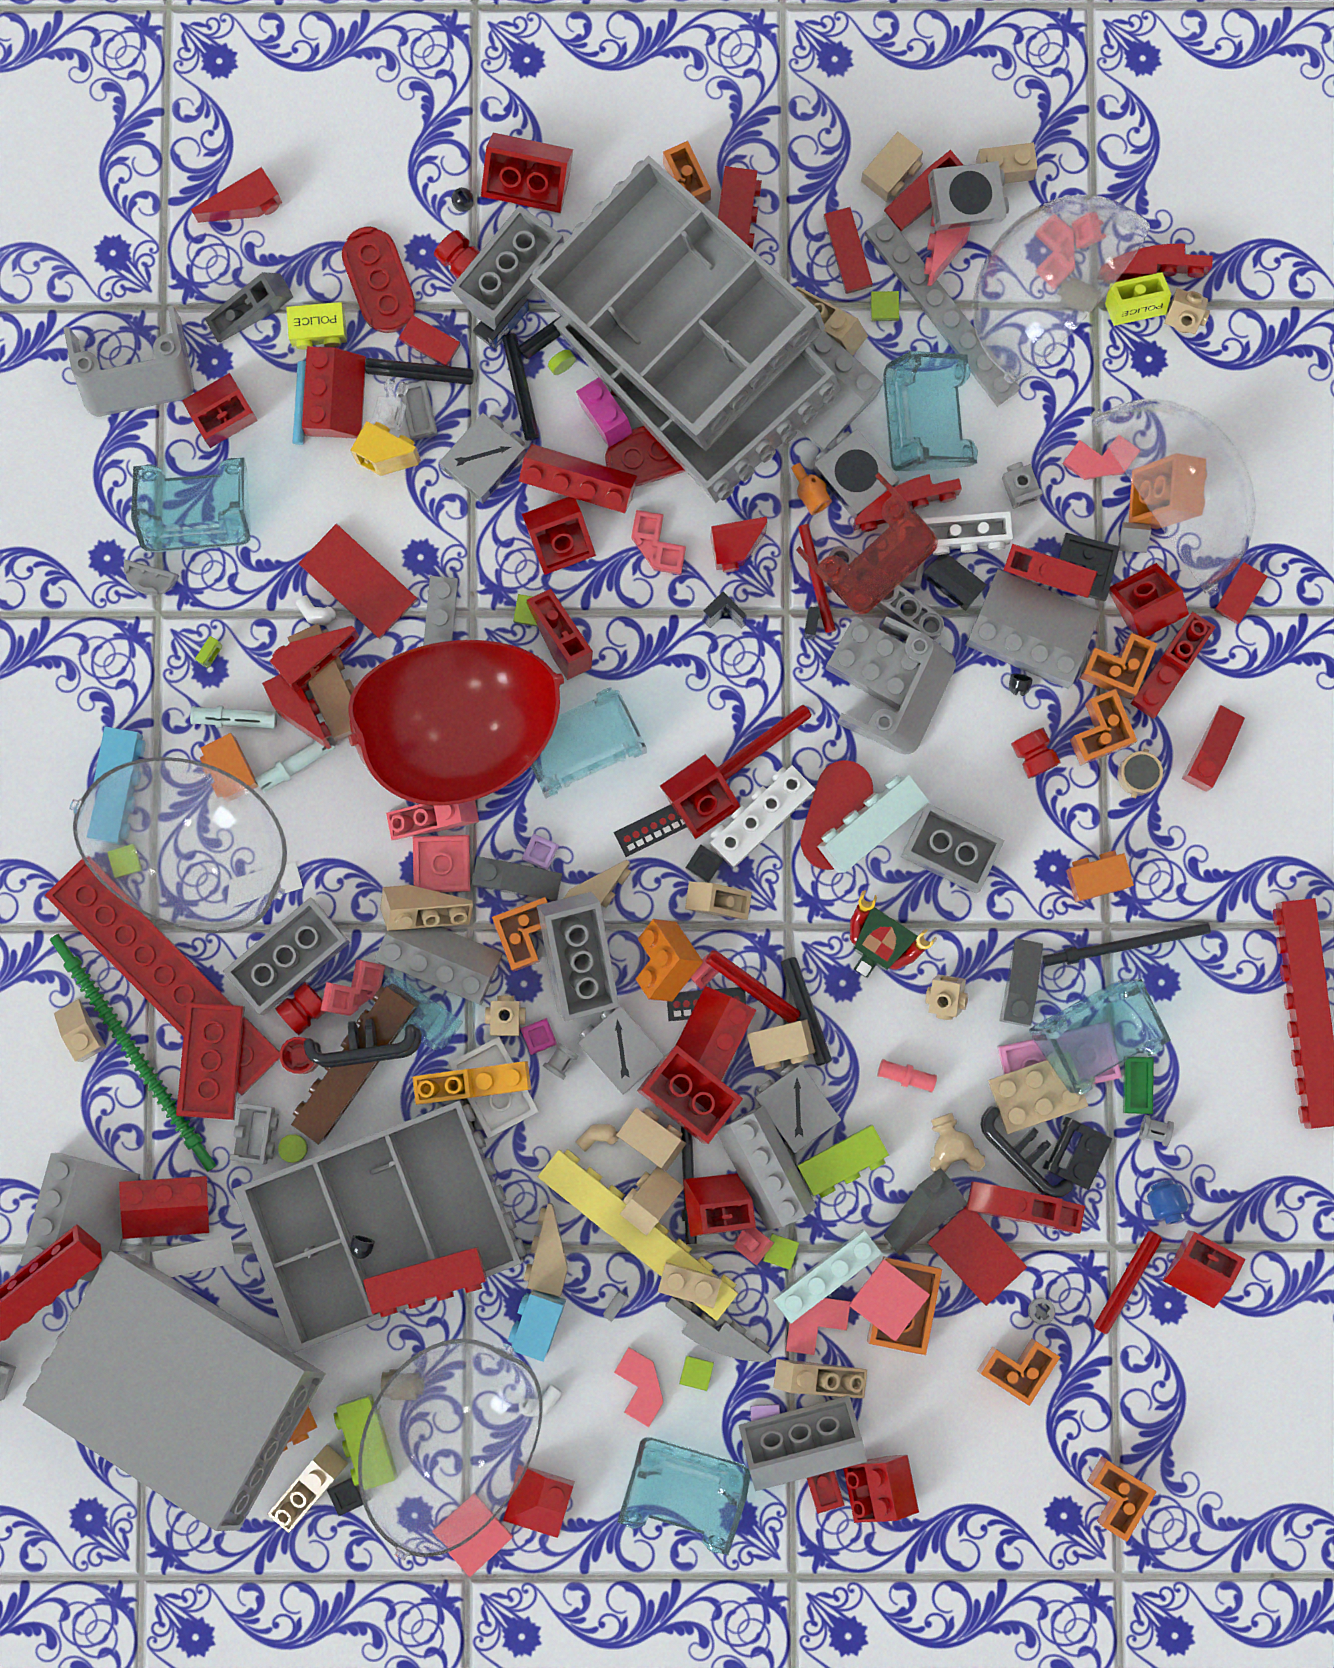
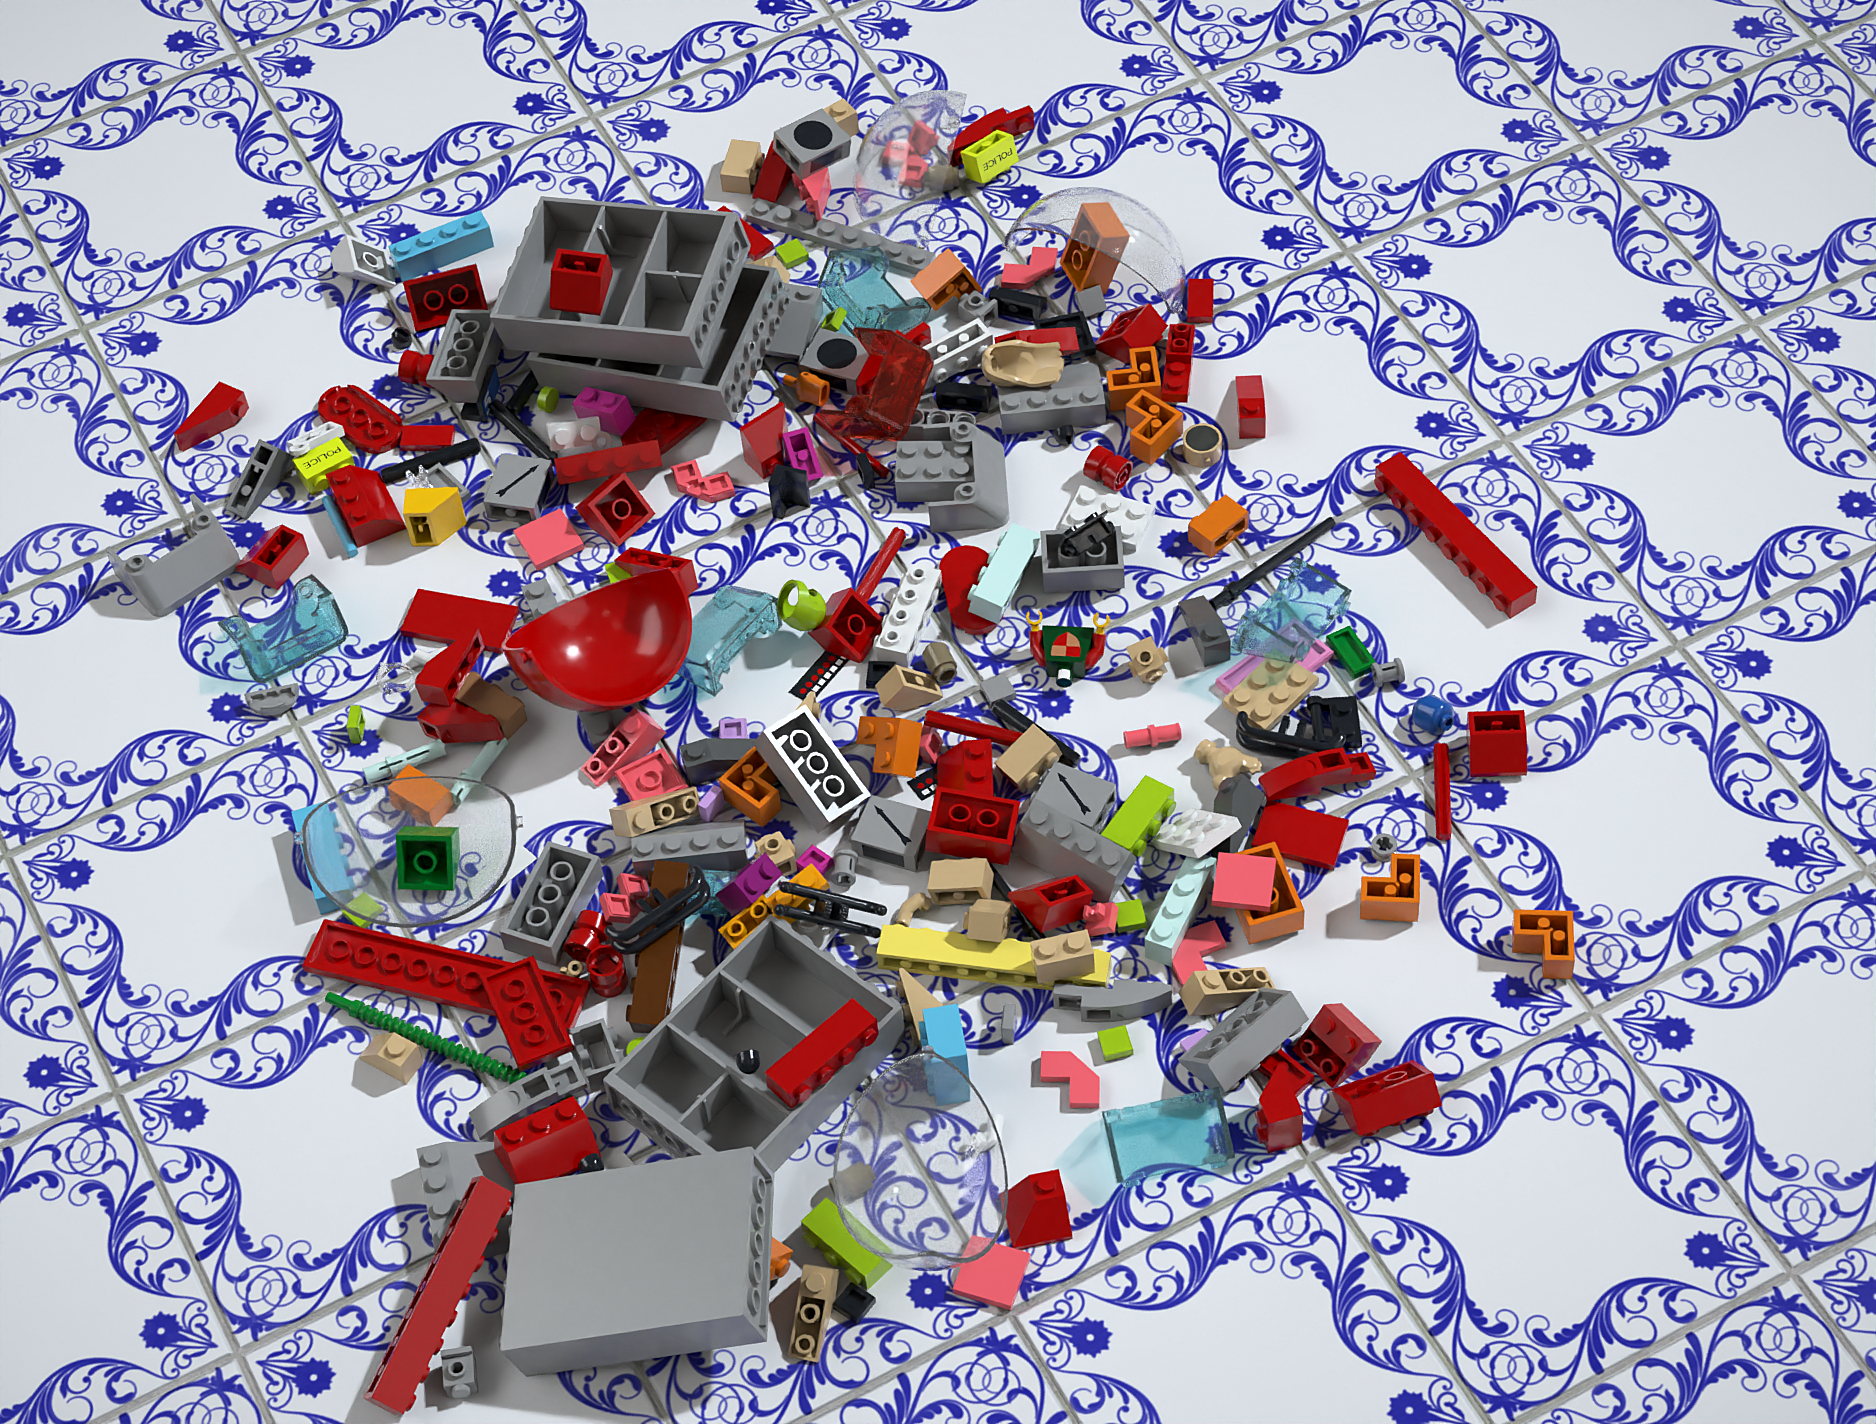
camera: 25 degrees left, 30 degrees down
tan brick [1164,288,1210,334] -> none
none -> white hinge [287,421,345,456]
none -> white slope [330,234,396,288]
none -> clear piece [376,662,416,695]
none -> medium azure brick [388,211,494,281]
none -> green slope [396,826,460,891]
none -> light grey slope [469,1059,588,1140]
none -> coral tile [513,508,585,571]
none -> white hinge [546,416,612,451]
none -> red slope [549,248,613,316]
none -> tan arm [559,961,585,978]
none -> black hinge [578,1153,604,1174]
none -> lavender tile [698,785,725,823]
none -> magenta brick [715,853,783,916]
none -> black piece [773,881,887,939]
none -> lime helmet [777,579,826,631]
none -> dark pink slope [782,426,823,481]
none -> lime tile [820,307,848,332]
none -> orange brick [910,248,983,312]
none -> dark tan brick [922,642,957,683]
none -> light grey tile [980,673,1016,708]
none -> tan hair [981,340,1064,387]
none -> black panel [989,287,1047,321]
none -> black hinge [1058,510,1115,557]
none -> white plate [1061,485,1155,552]
none -> white plate [1151,808,1242,859]
none -> red slope [1255,1064,1303,1153]
none -> red slope [1331,1060,1442,1137]

